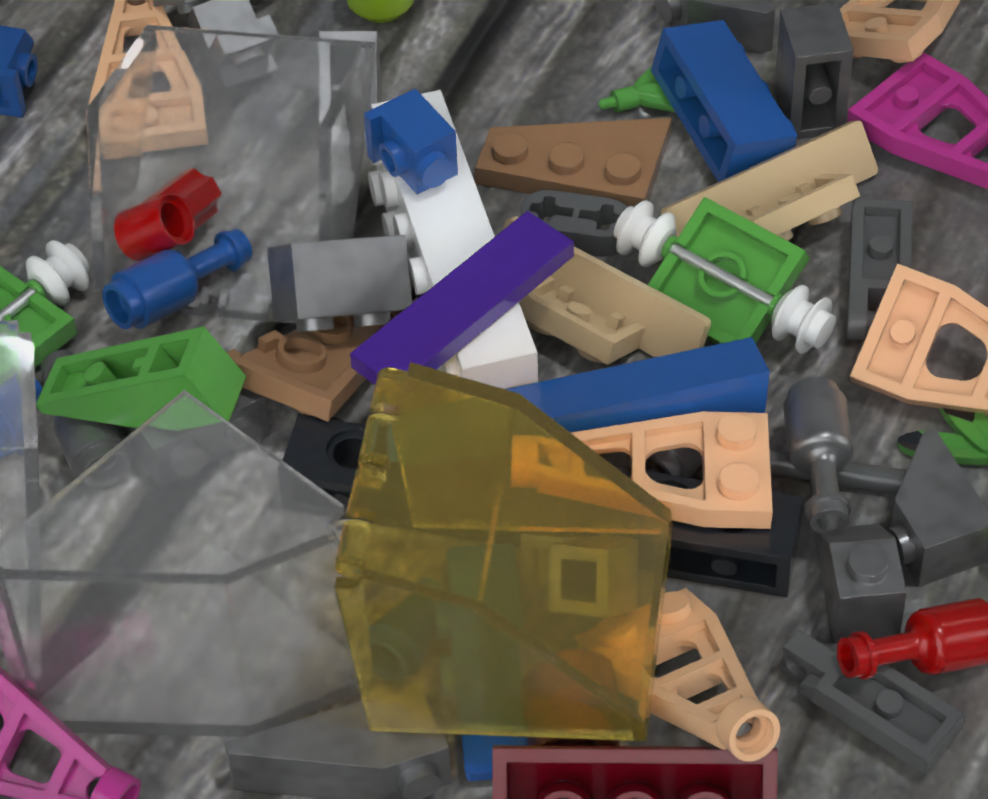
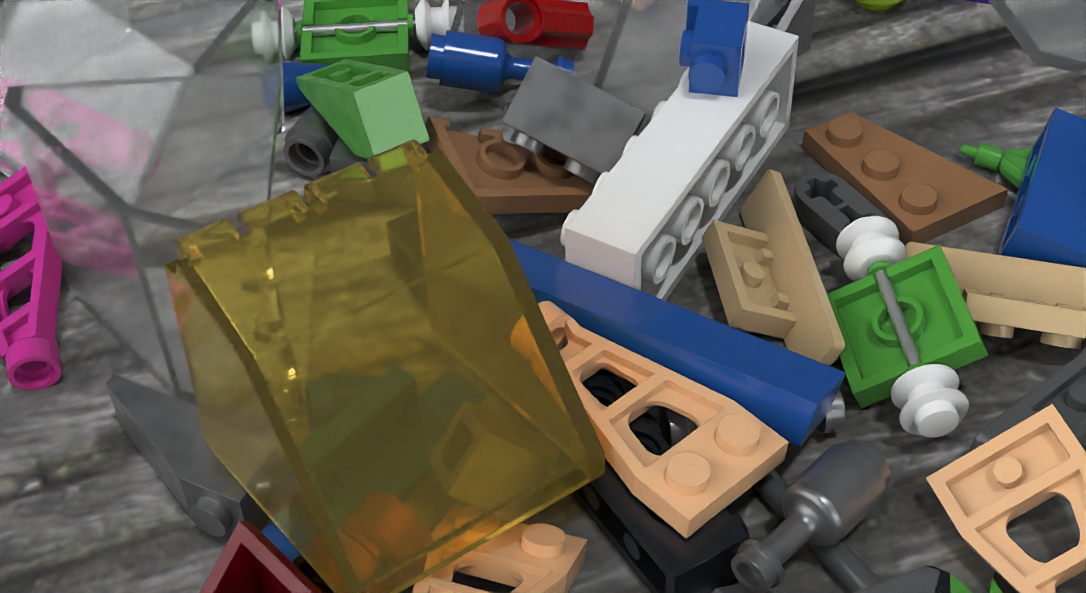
camera: 45 degrees right, 5 degrees down
dark purple tile [350,211,574,402] -> none

